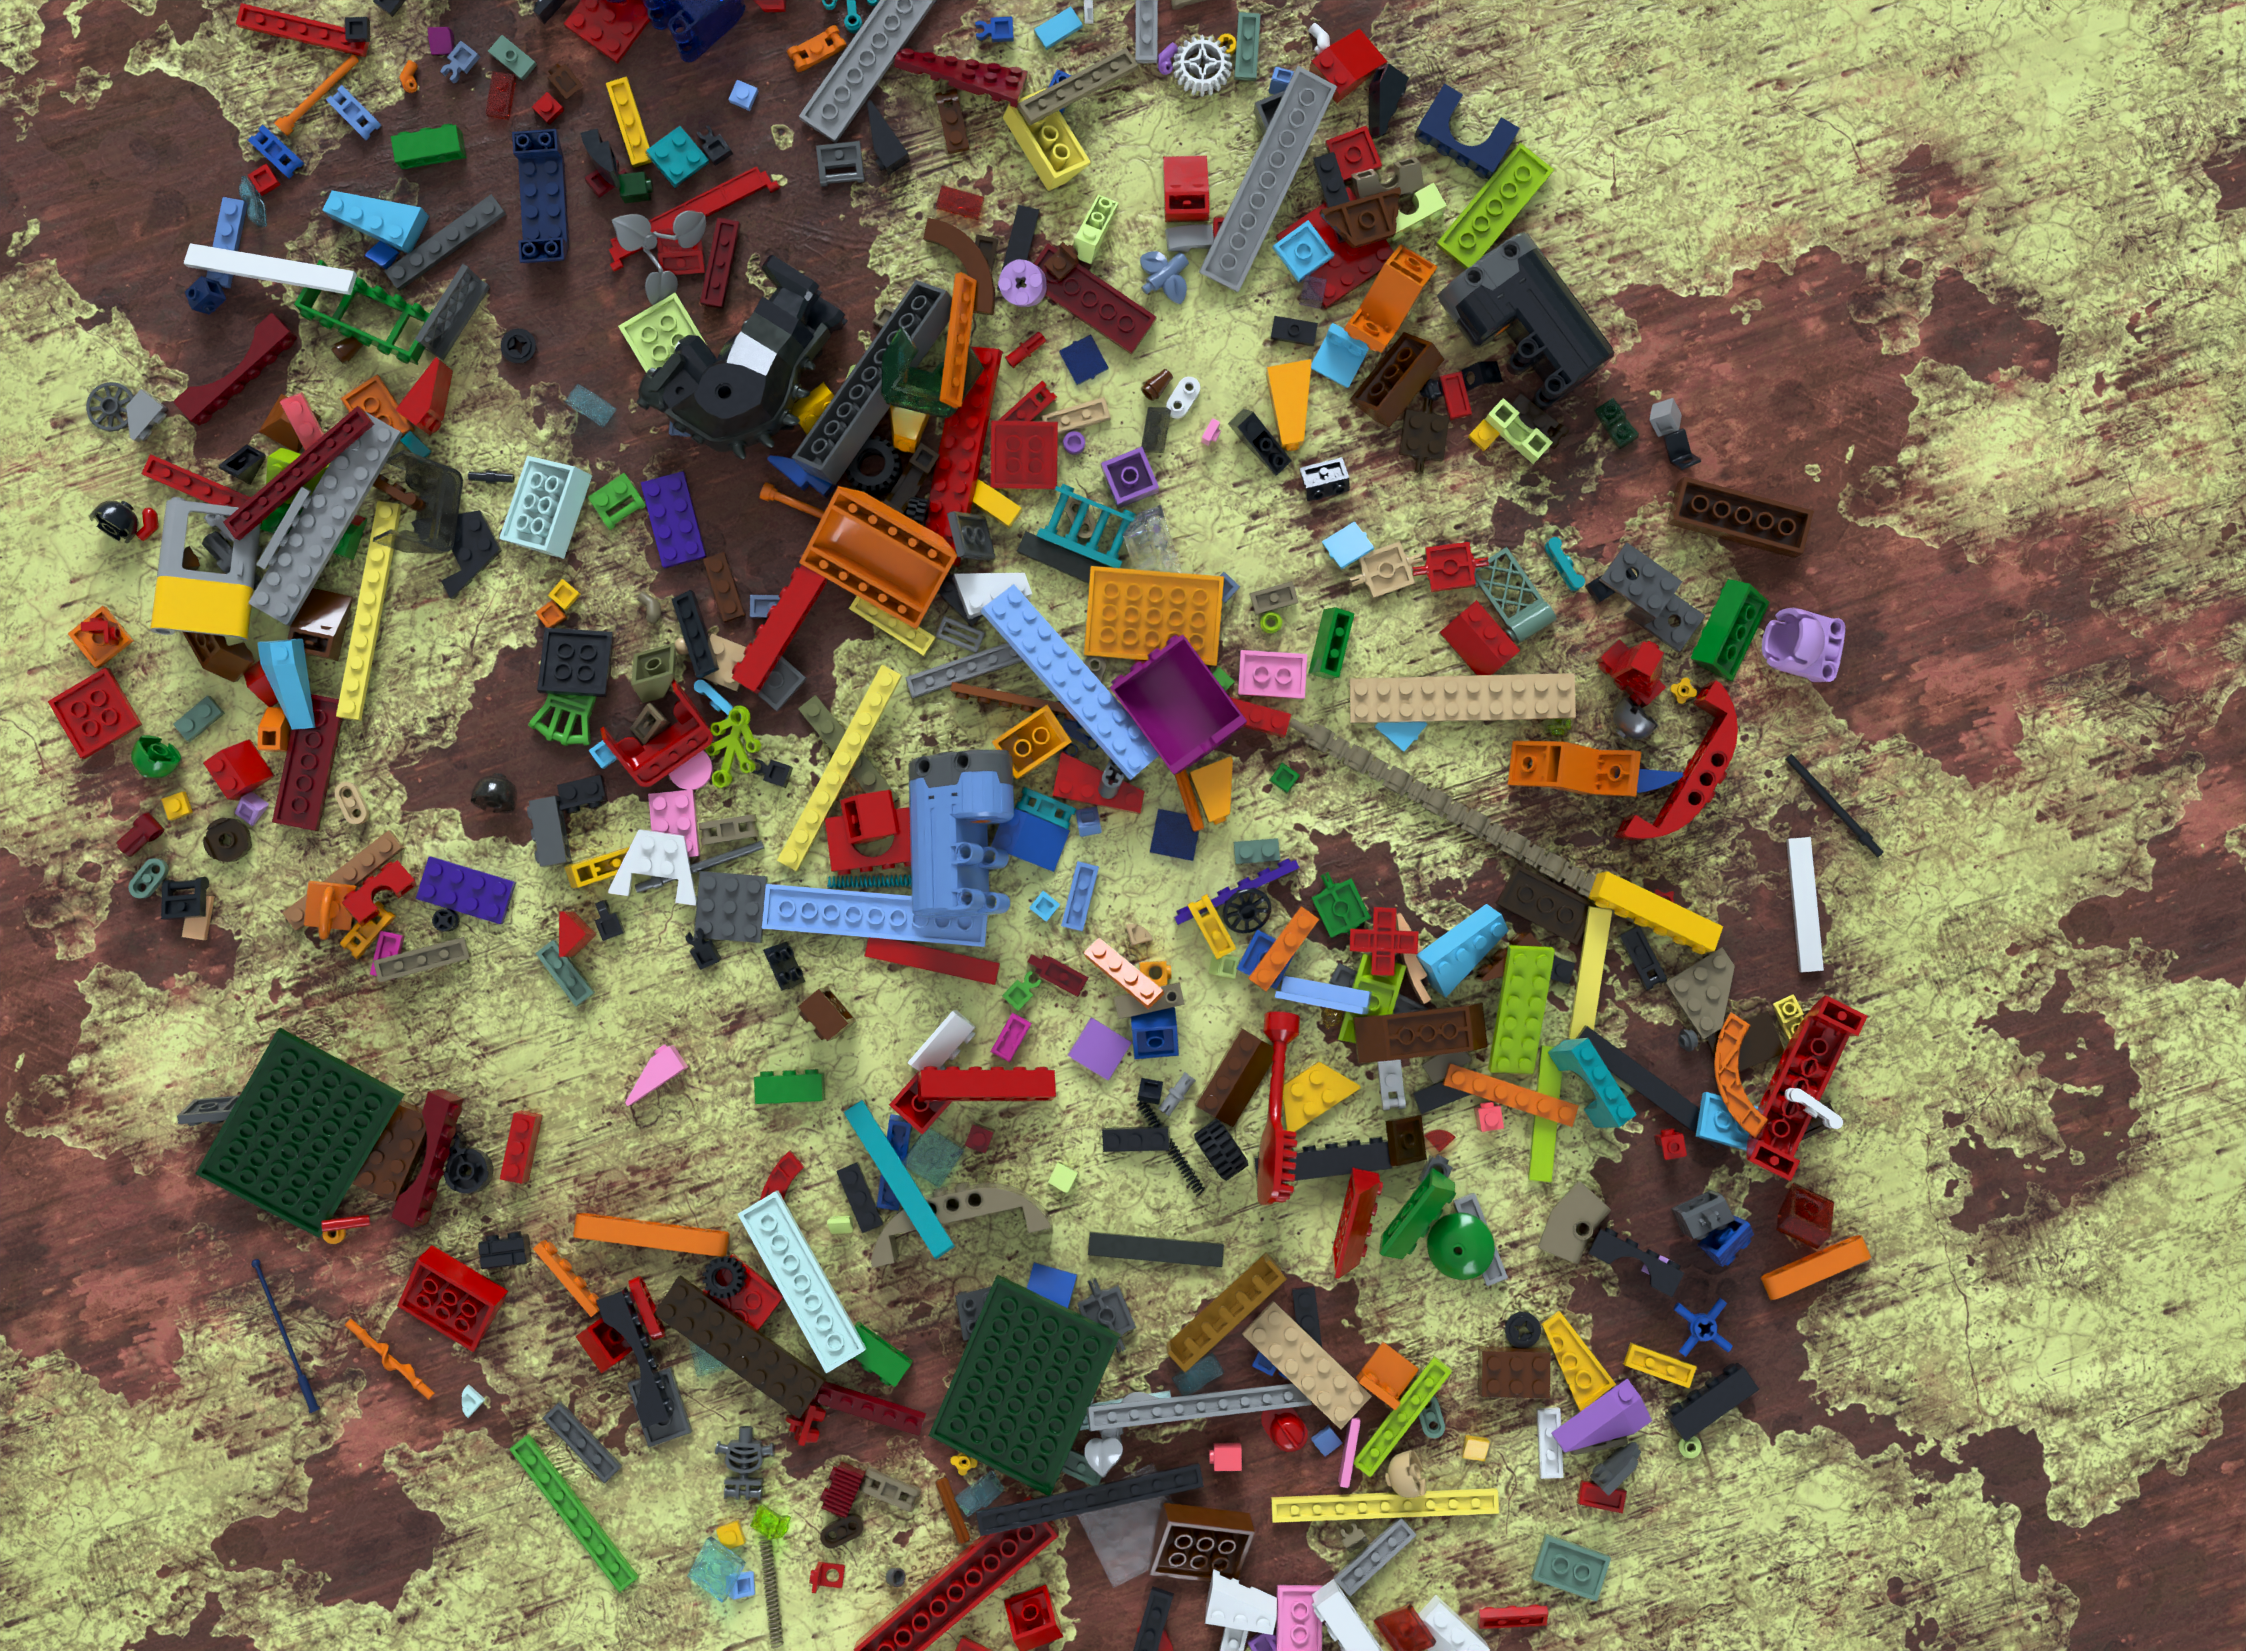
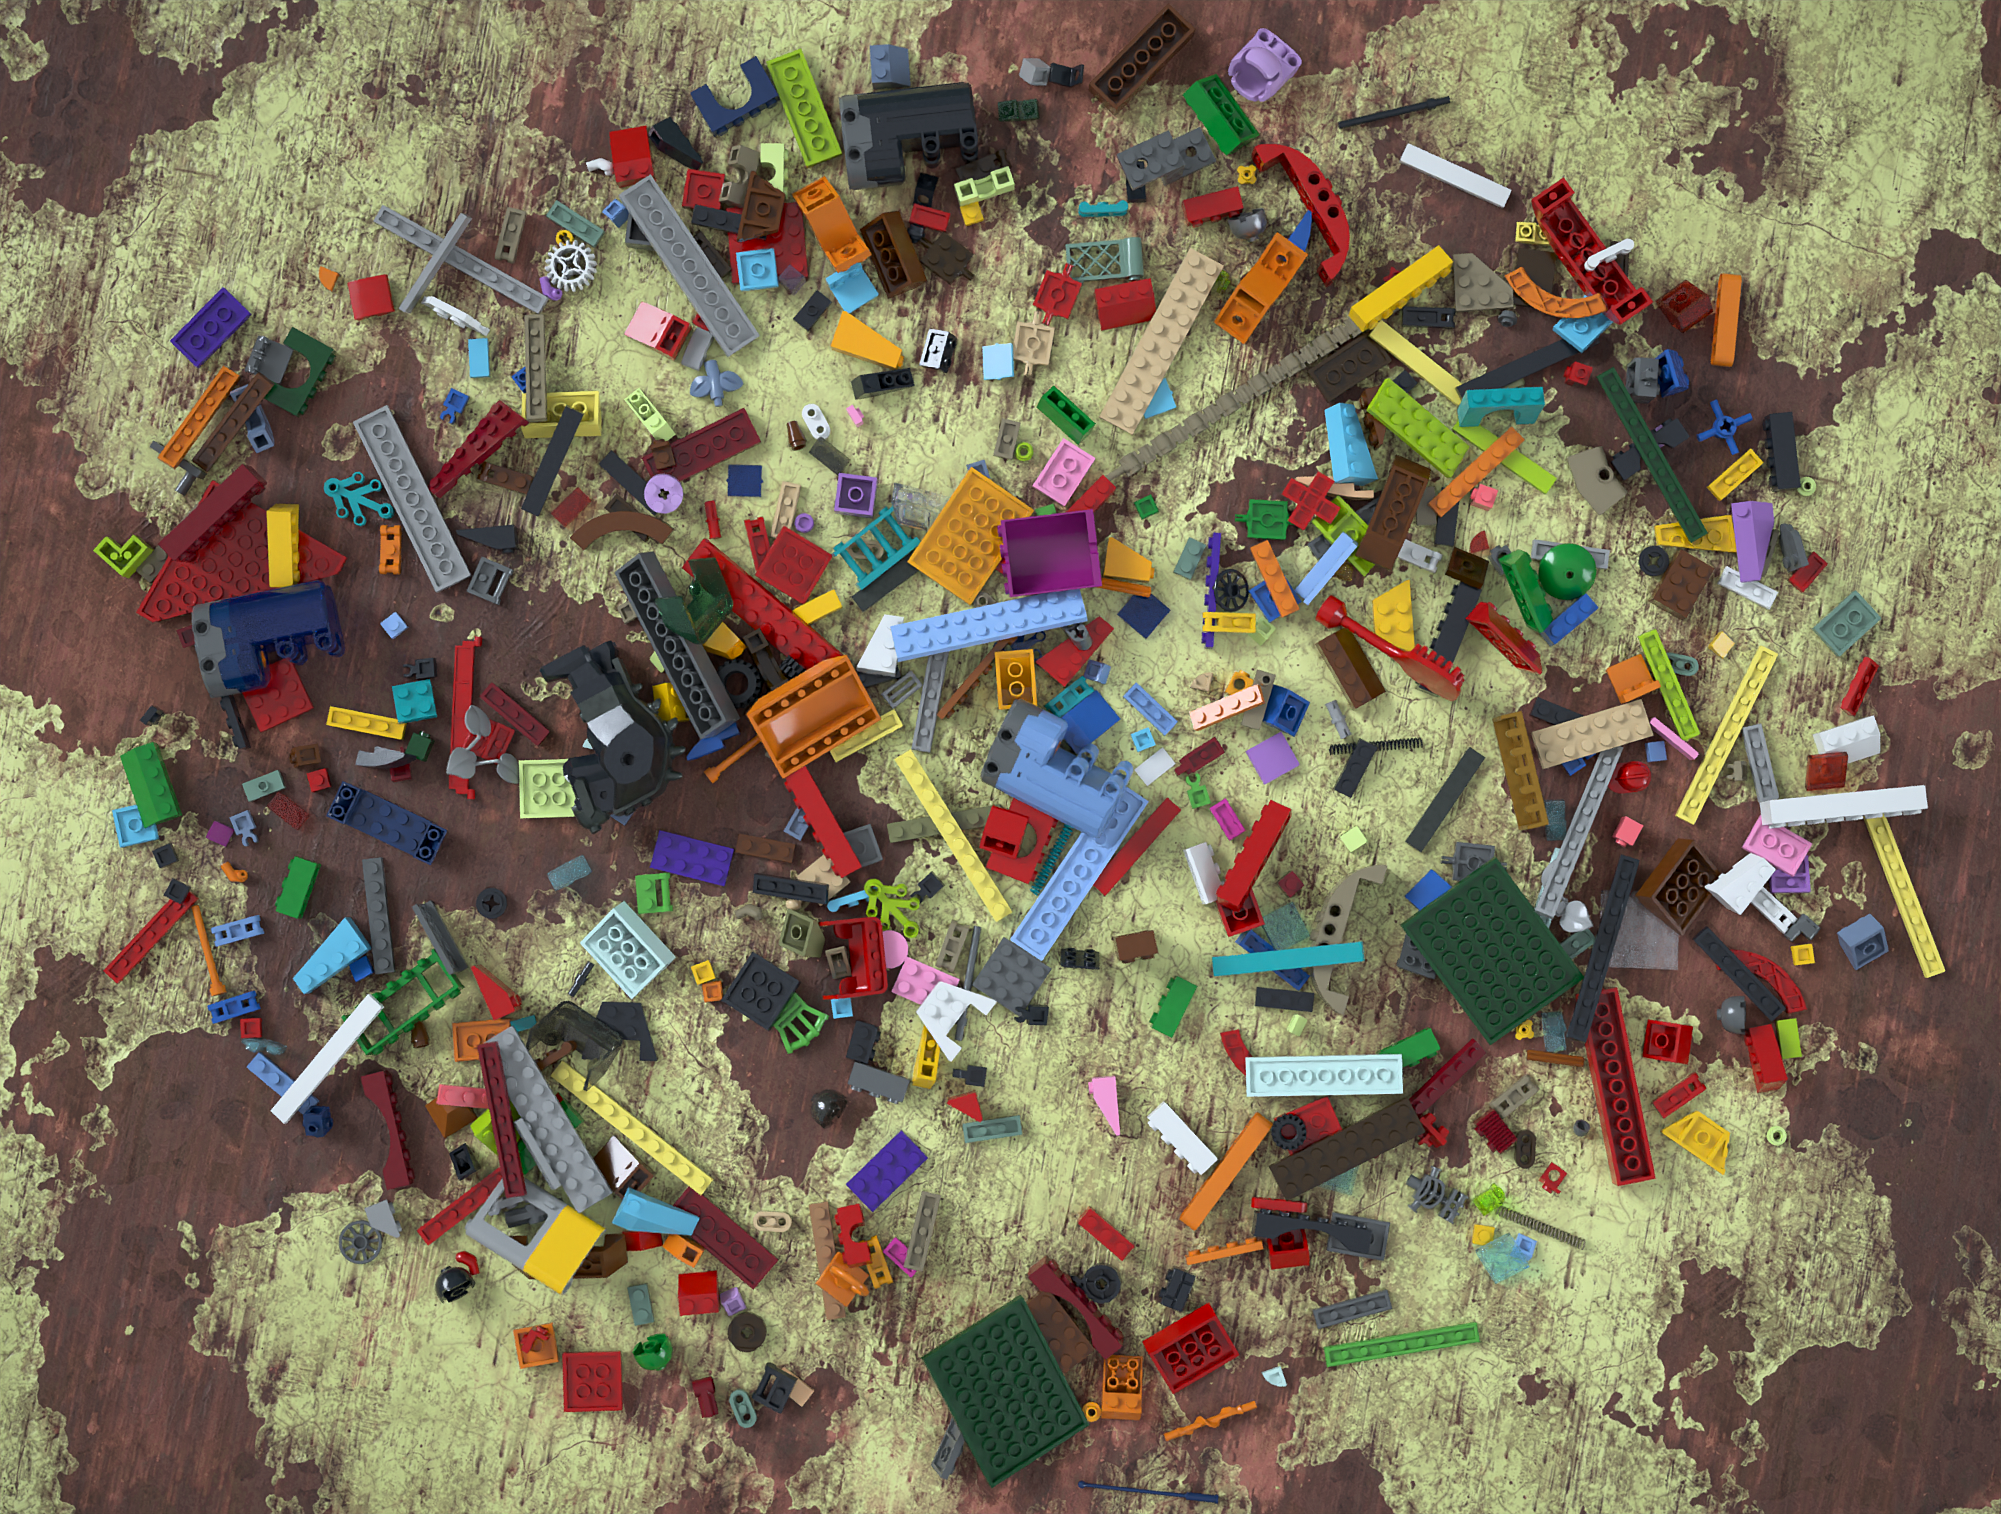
camera: 65 degrees left, 0 degrees up
yellow plate [161,792,193,820] -> none
red piece [321,1215,370,1232] -> none
black wheel [432,909,460,931] -> none
orange plate [940,272,977,408] -> none
dark grey tile [947,511,995,561] -> none
black plate [1137,1078,1163,1105] -> none
black tyre [1194,1119,1249,1181] -> none
tan cylinder [1385,1450,1426,1498] -> none
red wedge [1610,641,1664,698] -> none
none -> black tile [521,405,584,517]
none -> dark brown plate [693,229,732,279]
none -> sand blue slope [870,44,911,90]
none -> orange slope [1101,1355,1143,1420]
none -> white sticker [1134,747,1176,786]
none -> white brick [1147,1101,1218,1175]
none -> blue brick [1539,593,1599,647]
none -> dark green plate [1596,367,1708,543]

